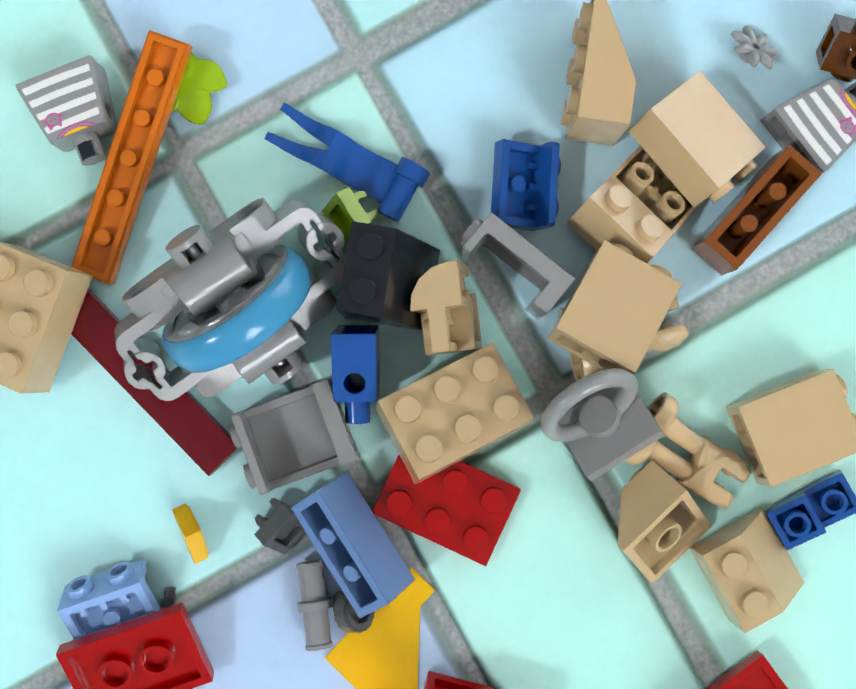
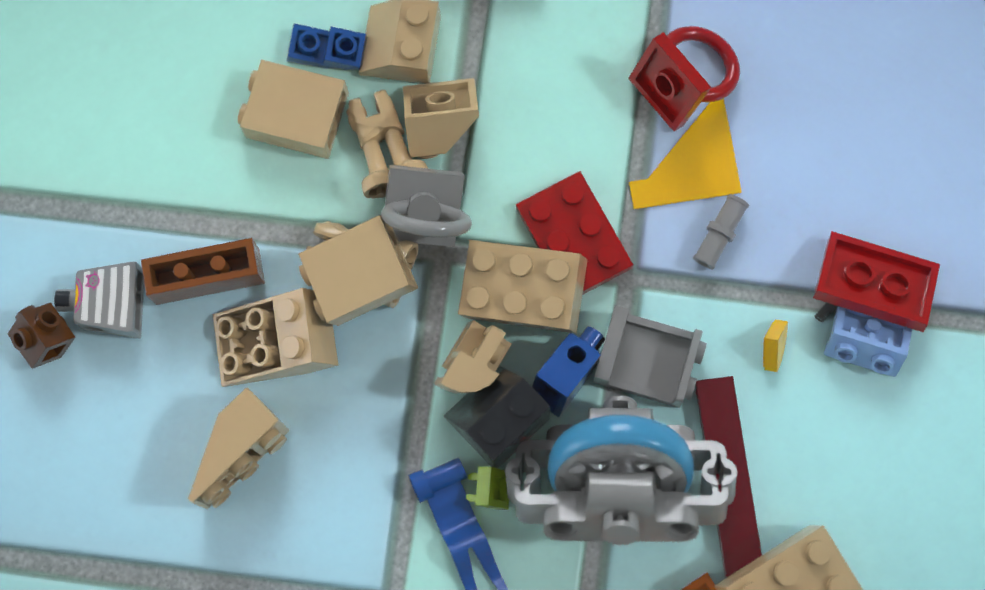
camera: 135 degrees left, 10 degrees down
dark grey tile [254,498,305,554] -> none
medium blue brick [291,472,415,618] -> none
dark grey tile [332,591,375,633] -> none
light grey panel [460,212,575,319] -> none
blue bracket [491,139,561,231] -> none
tan brick [628,71,766,208] -> none
light grey plant [731,25,778,69] -> none

